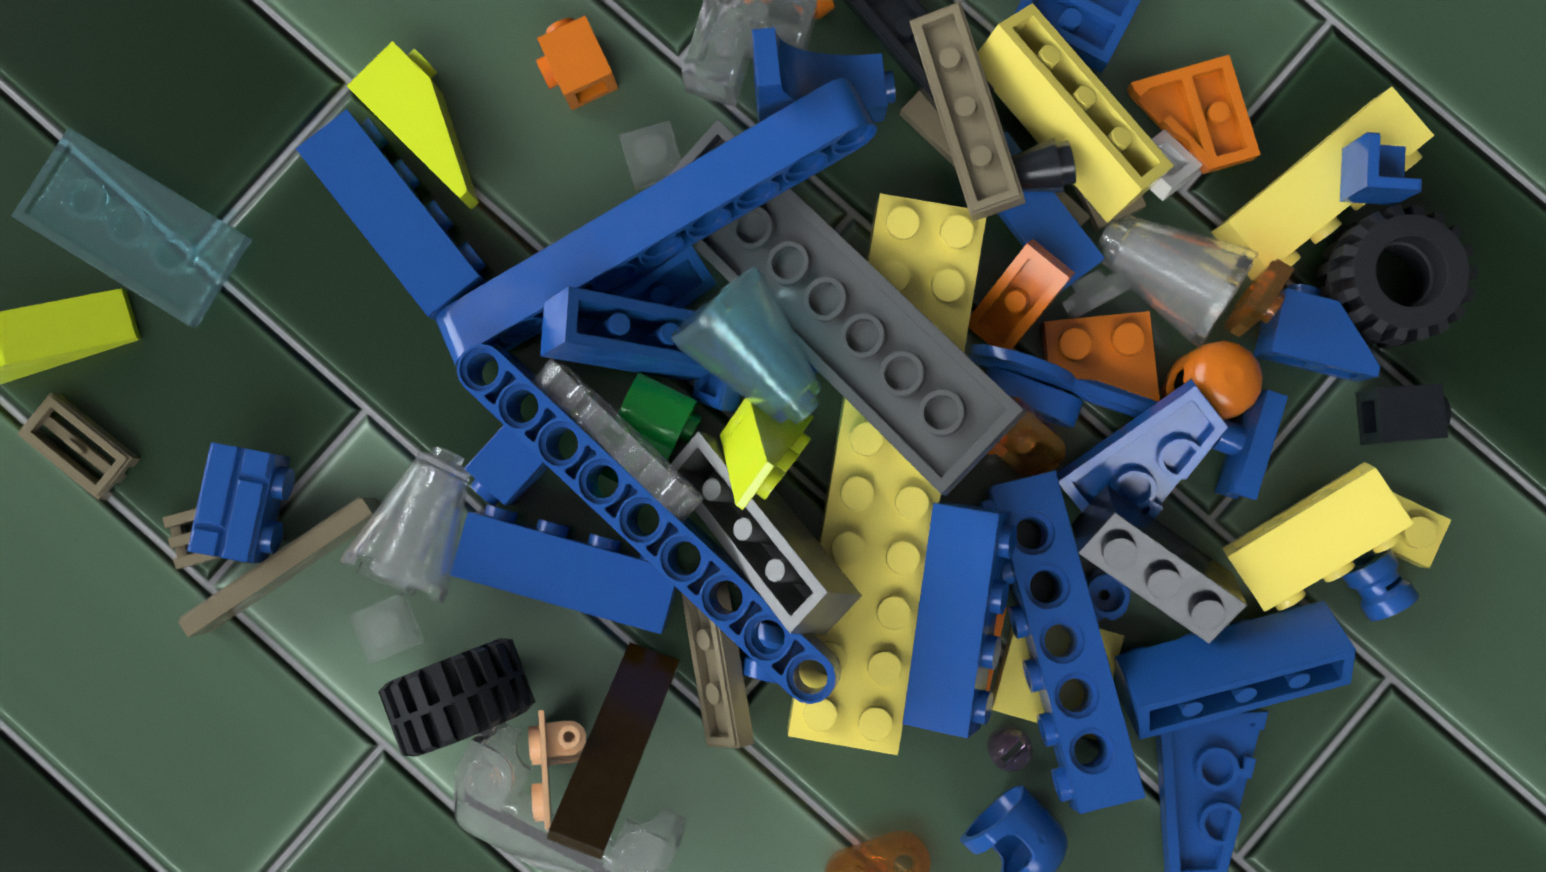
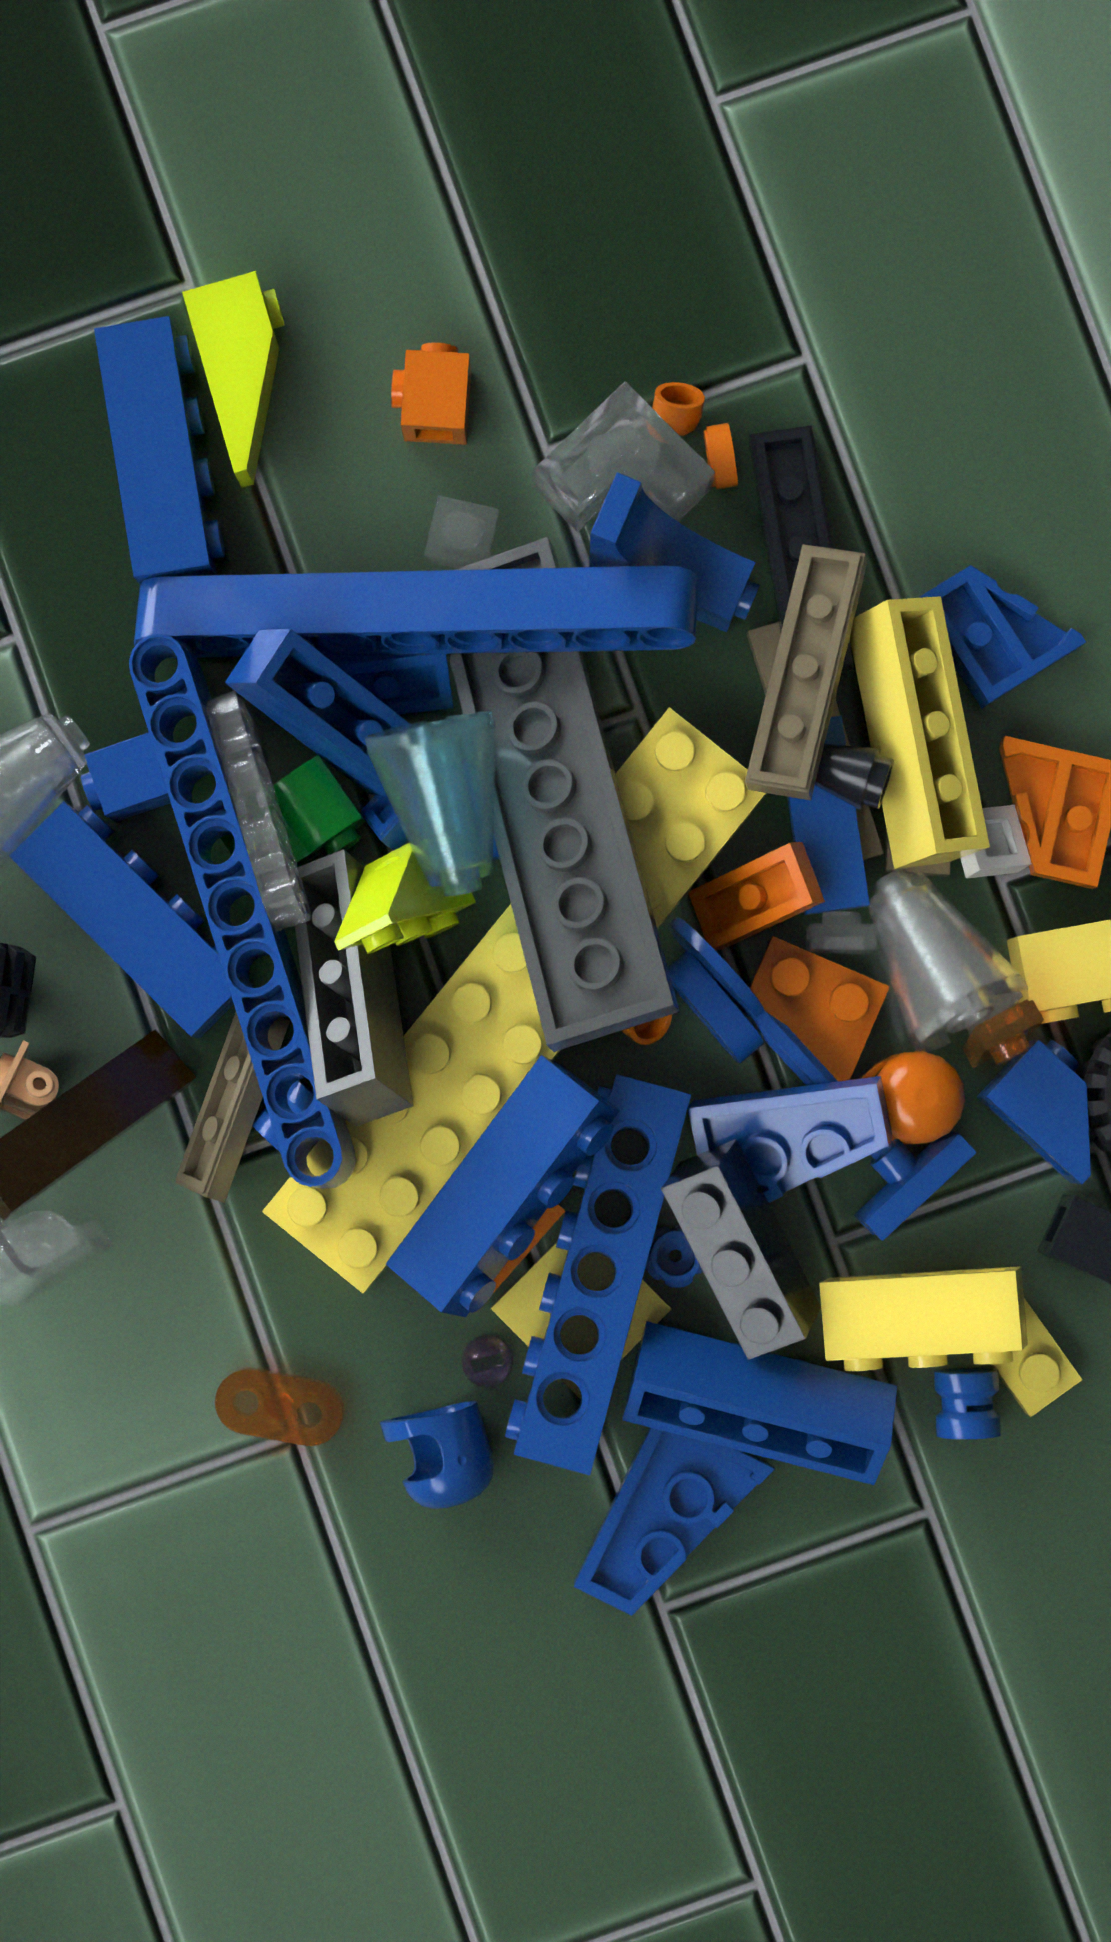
camera: 30 degrees right, 0 degrees up
clear orange plate [991,396,1066,477] -> none

